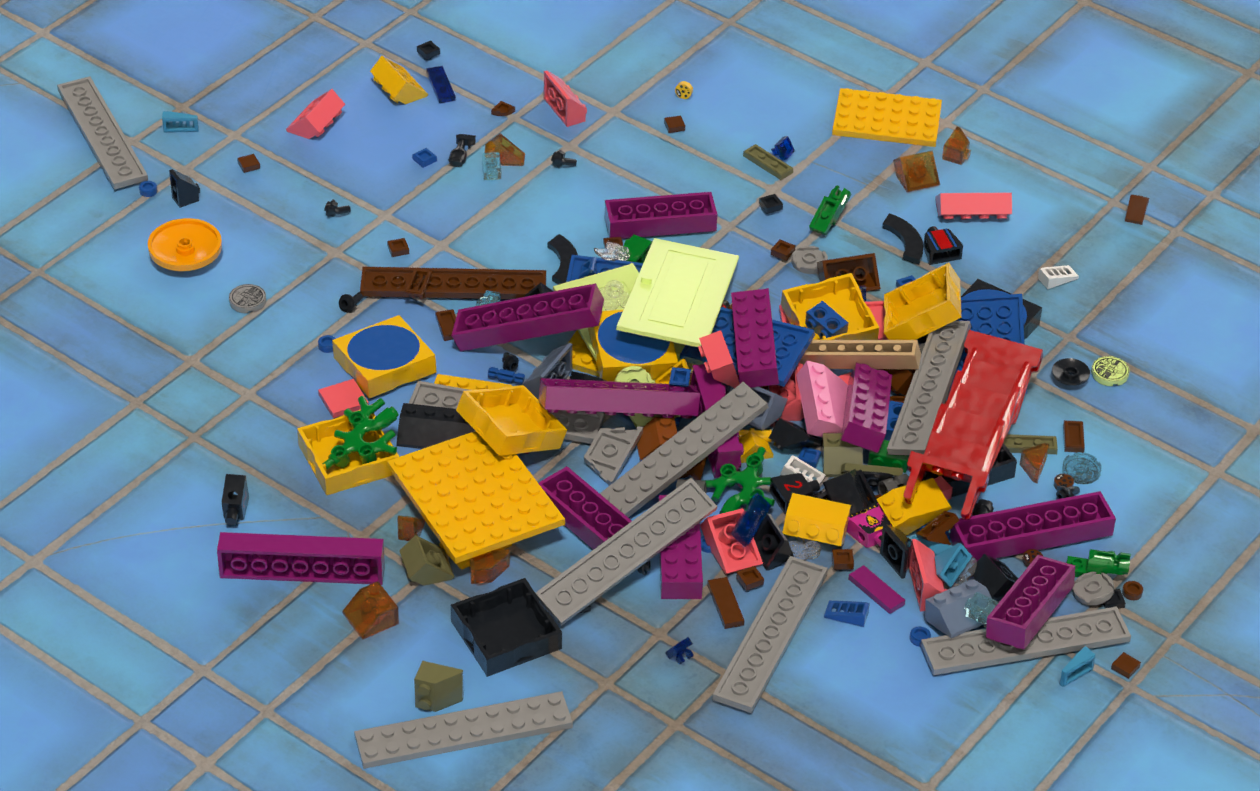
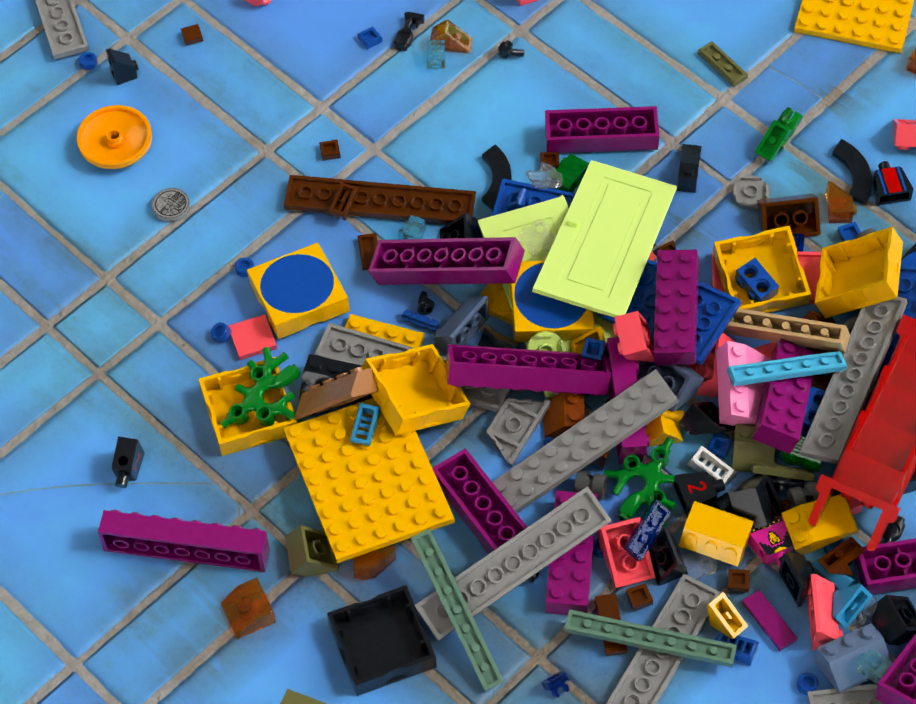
camera: 10 degrees right, 15 degrees up
black plate [324,199,351,217] -> none
black plate [339,292,363,313] -> none
clear orange slope [397,515,425,541] -> none
reddish brown tile [664,115,686,133] -> none
black plate [759,194,783,214] -> none
clear blue tile [771,136,795,160] -> none
reddish brown plate [771,239,796,261] -> none
clear orange slope [893,150,940,192] -> none
none -> blue tile [211,322,231,343]
none -> medium nougat slope [295,366,378,420]
none -> dark azure slope [350,403,381,446]
none -> sand green plate [411,528,504,691]
none -> sand green plate [565,609,737,668]
none -> black slope [677,144,702,193]
none -> yellow slope [707,592,748,639]
none -> medium azure tile [727,351,847,386]
none -> clear orange slope [826,181,857,223]

